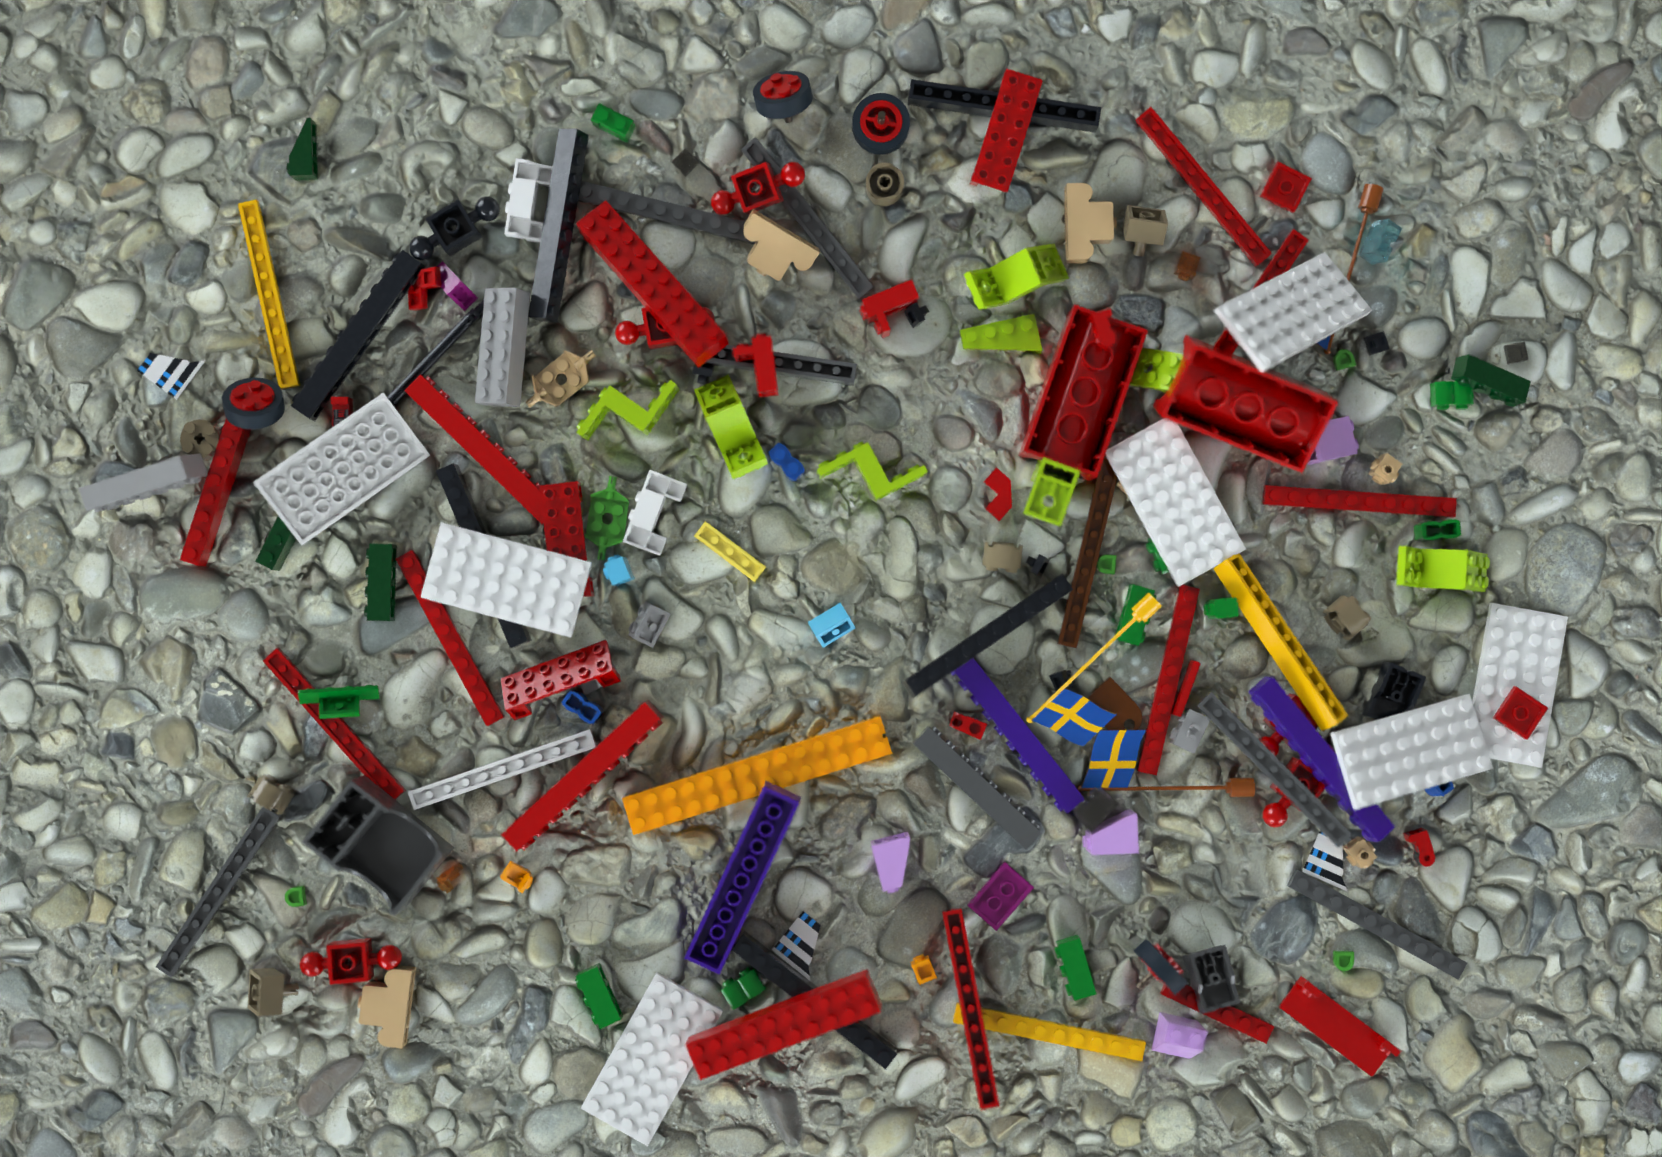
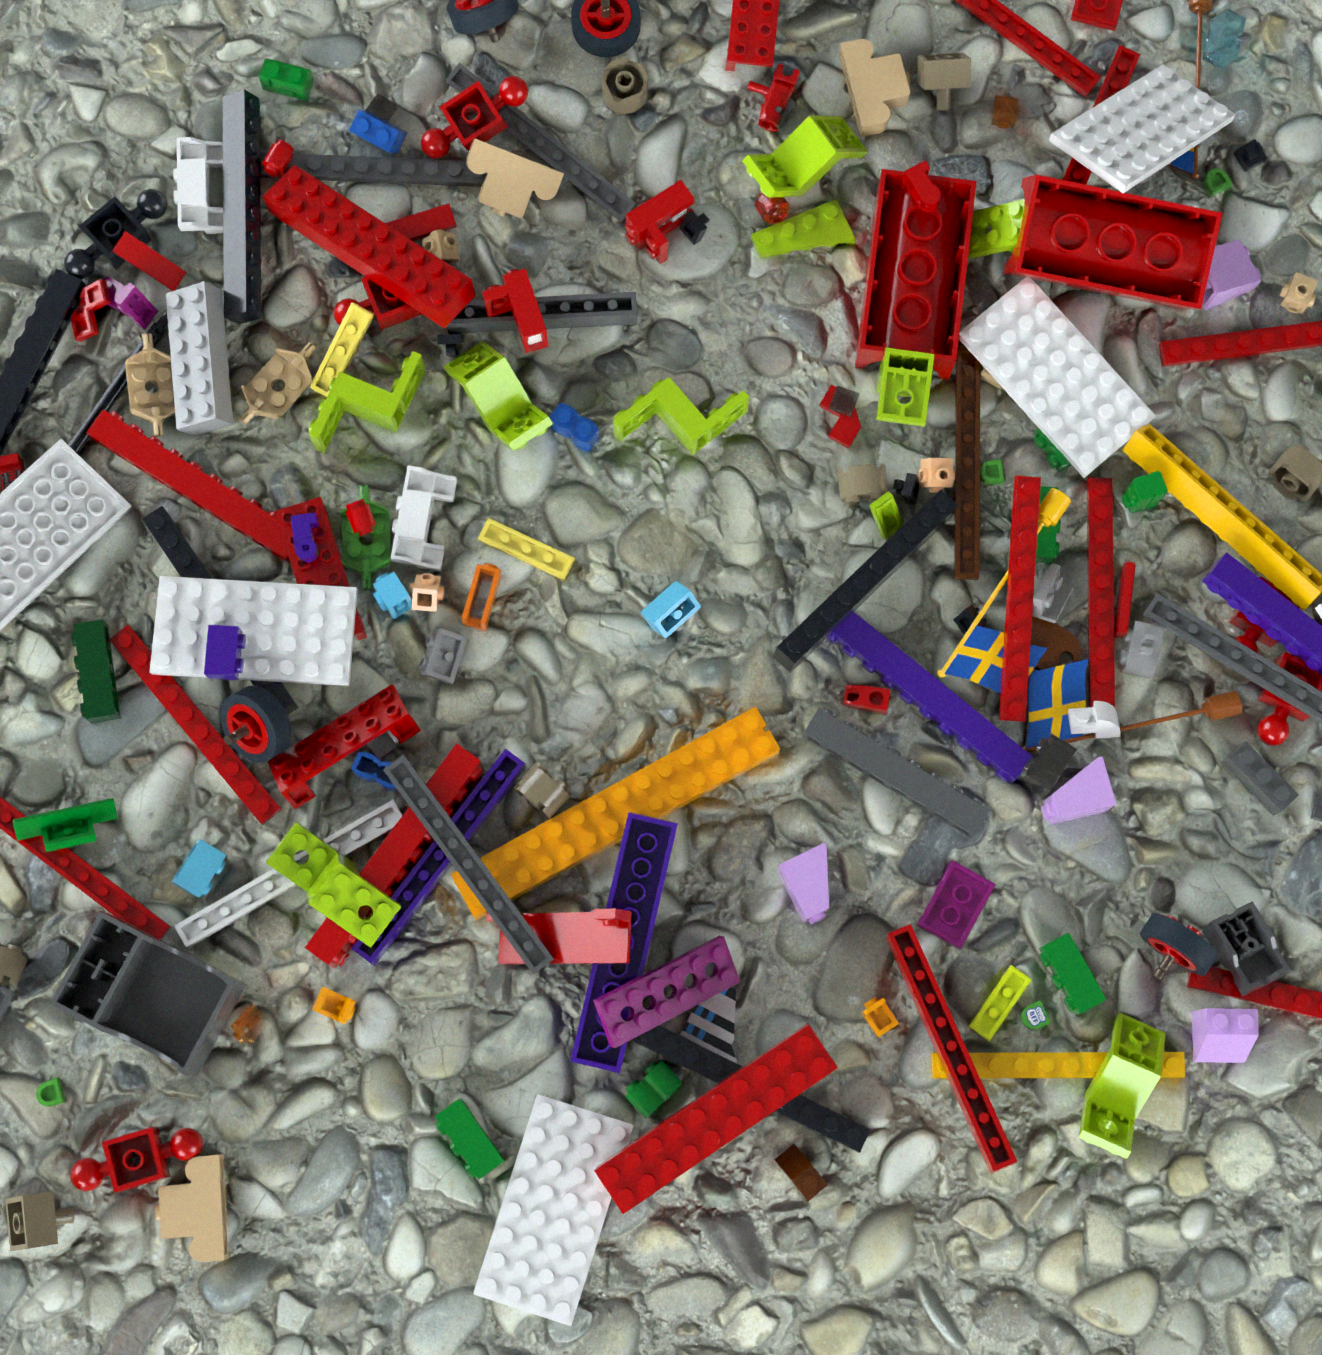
camera: 15 degrees left, 10 degrees down
none -> red tile [112,231,187,291]
none -> tan plate [125,334,175,437]
none -> medium azure brick [170,839,226,898]
none -> dark purple brick [204,625,246,680]
none -> black wheel [220,686,291,763]
none -> red brick [262,140,294,177]
none -> lime bracket [266,822,401,948]
none -> dark purple leg [291,513,319,563]
none -> light yellow tile [310,302,374,397]
none -> red brick [345,498,376,536]
none -> blue brick [349,109,408,154]
none -> dark purple brick [351,748,527,966]
none -> dark grey plate [383,755,554,974]
none -> red tile [386,203,457,241]
none -> light nougat brick [409,573,445,612]
none -> tan brick [422,230,460,265]
none -> orange window [461,563,502,632]
none -> bracket [486,908,631,964]
none -> dark tan brick [513,761,572,819]
none -> magenta plate [593,935,740,1048]
none -> red piece [747,64,800,132]
none -> clear red head [755,192,789,224]
none -> reddish brown slope [774,1144,828,1201]
none -> clear smoke tile [829,385,860,417]
none -> lime tile [869,492,904,540]
none -> light nougat brick [918,458,955,493]
none -> neon yellow tile [968,965,1032,1042]
none -> red plate [999,475,1041,722]
none -> tile [1020,1000,1051,1030]
none -> light grey bracket [1032,563,1073,623]
none -> white brick [1068,701,1120,739]
none -> lime bracket [1079,1012,1165,1159]
none -> dark grey brick [1221,741,1299,816]

